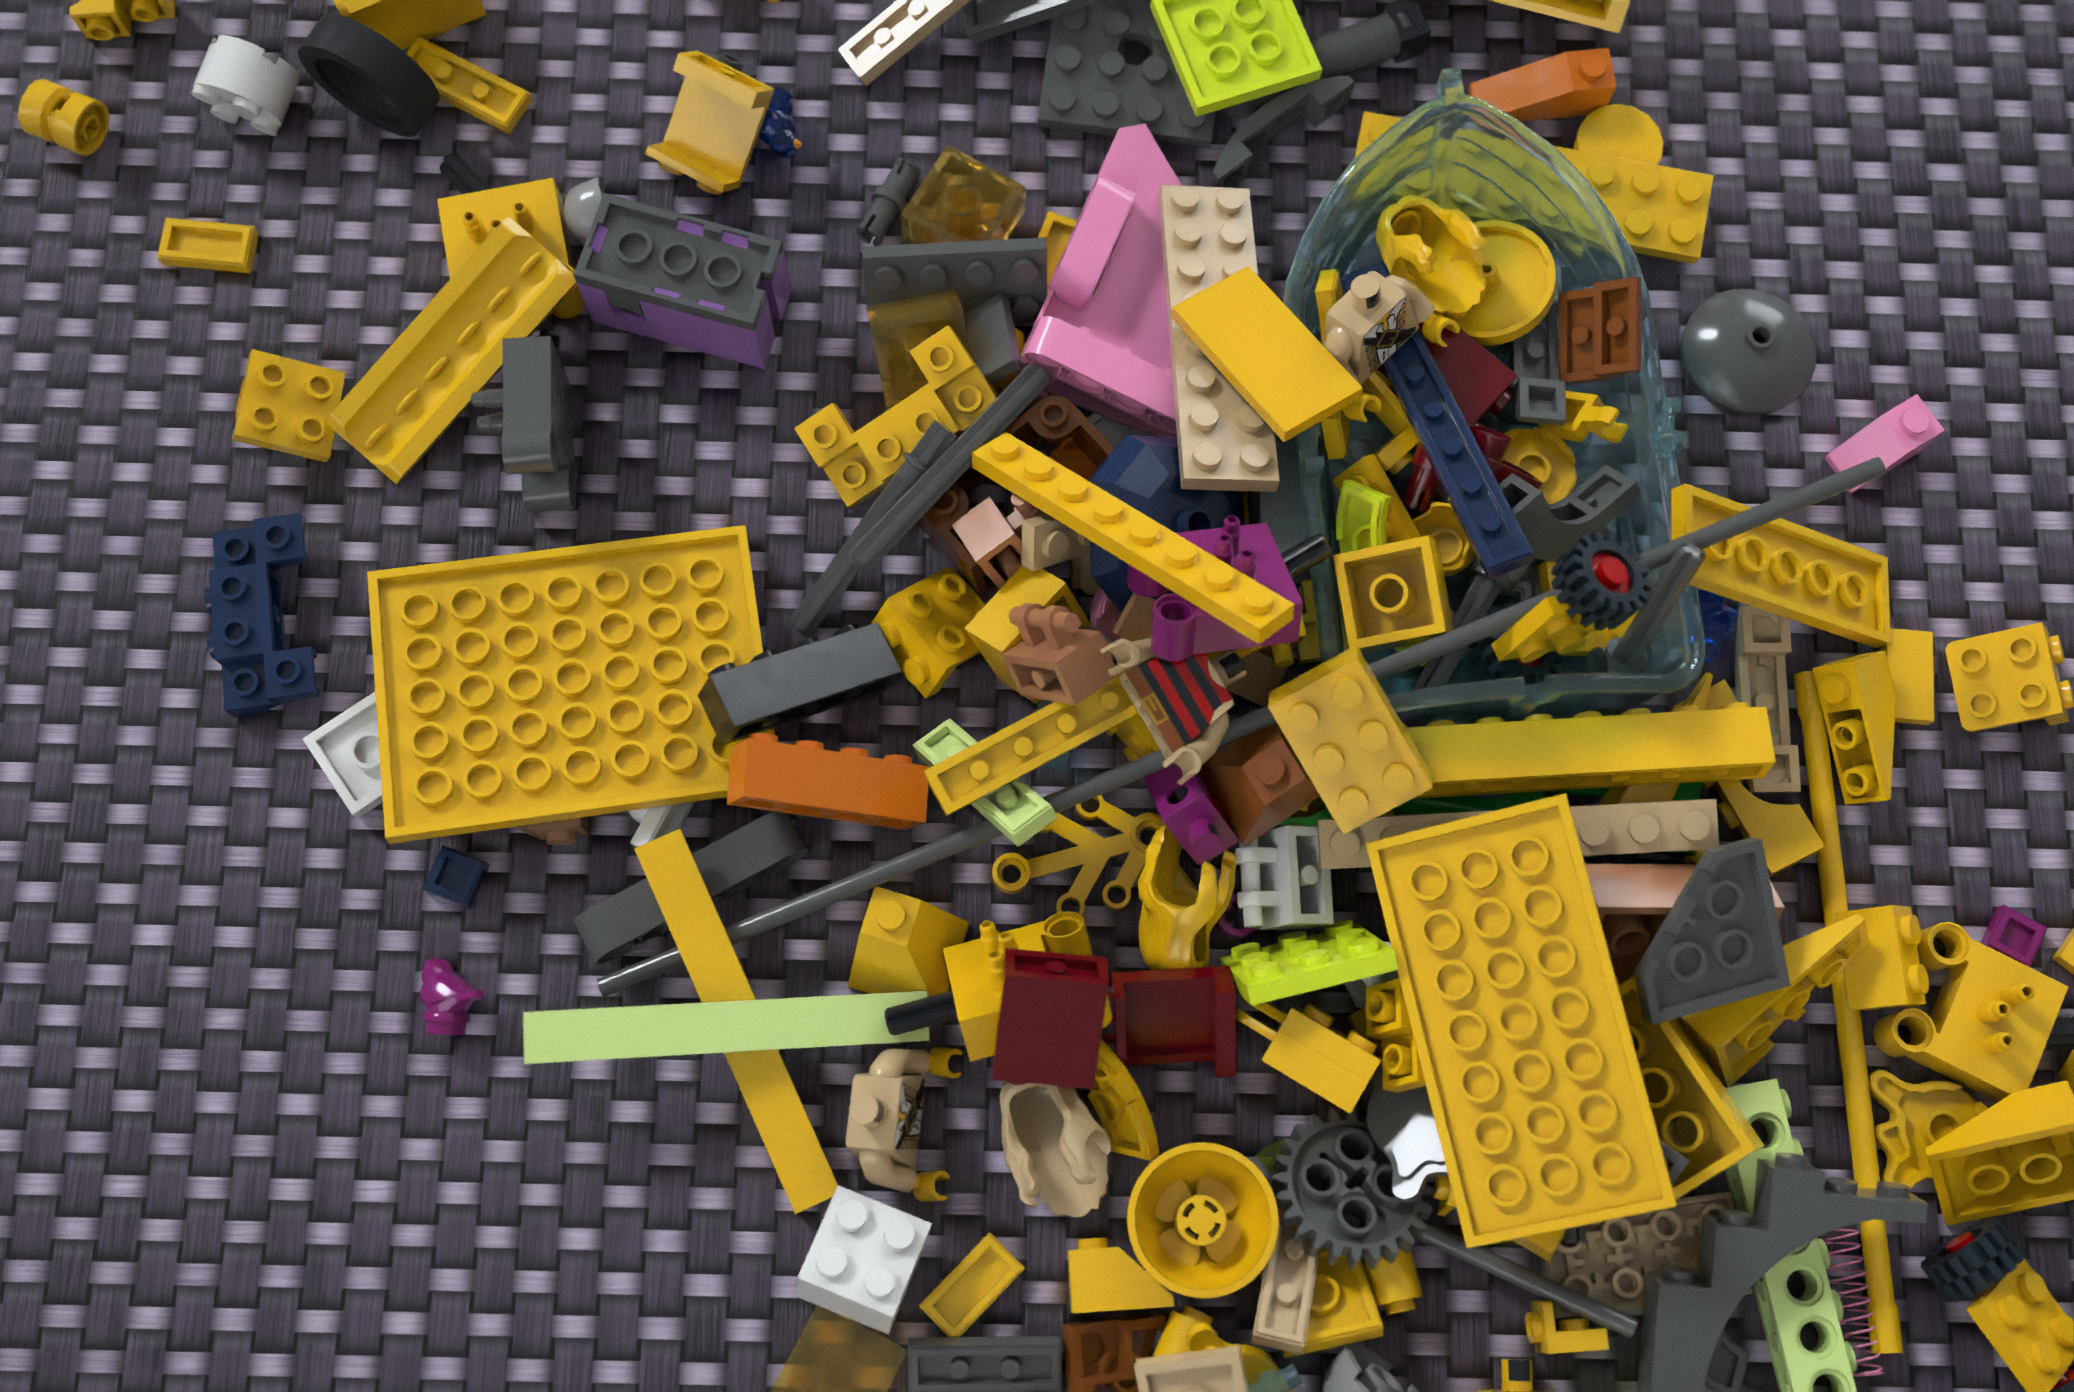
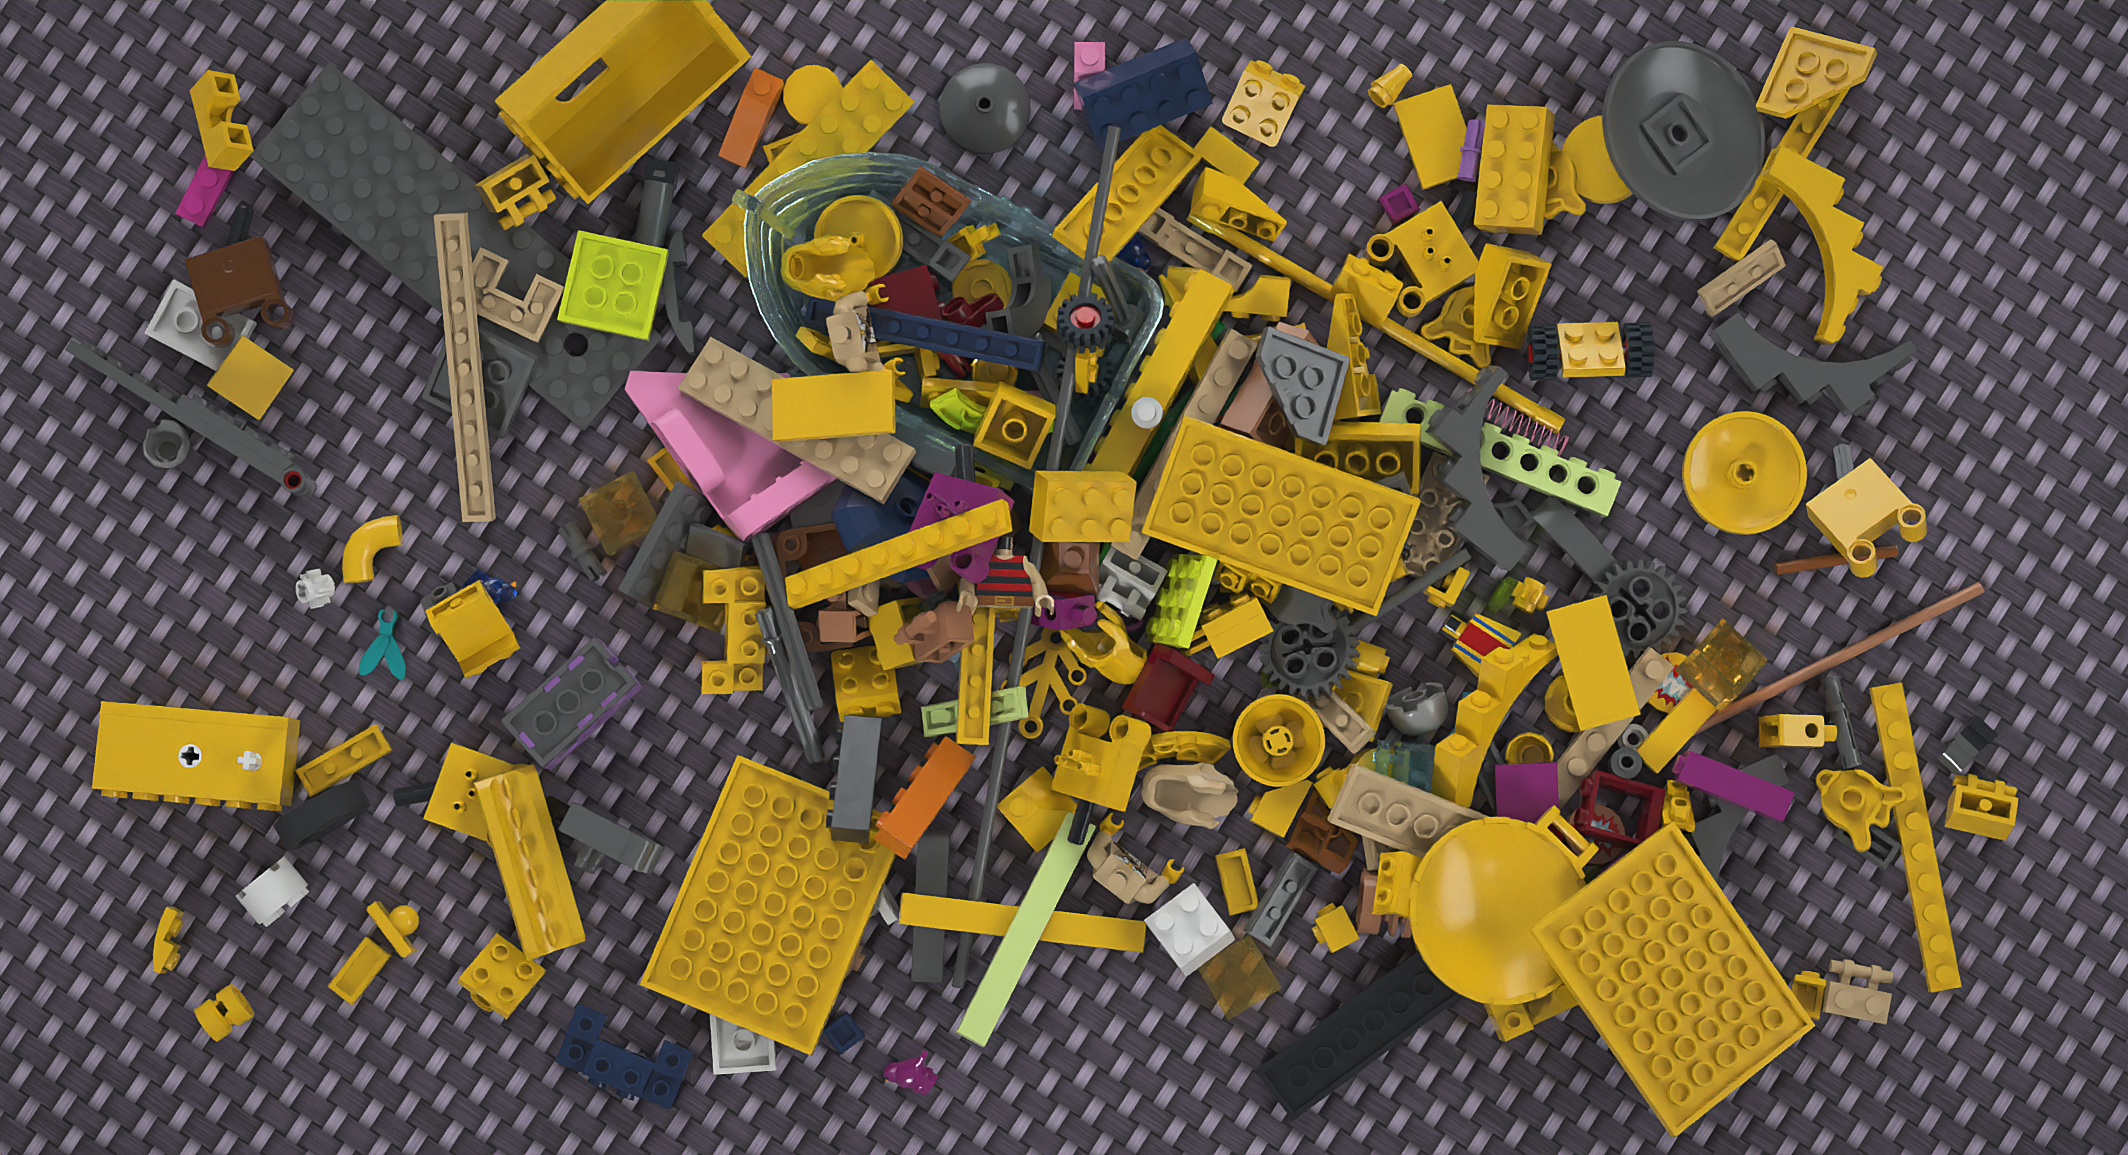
camera: 60 degrees left, 10 degrees up
light grey hair [563,178,602,246] -> none
dark red panel [992,948,1109,1089] -> none
none -> teal piece [358,609,406,680]
none -> yellow tile [366,901,419,958]
none -> dark blue brick [1073,38,1213,149]
none -> white plate [1131,397,1163,429]

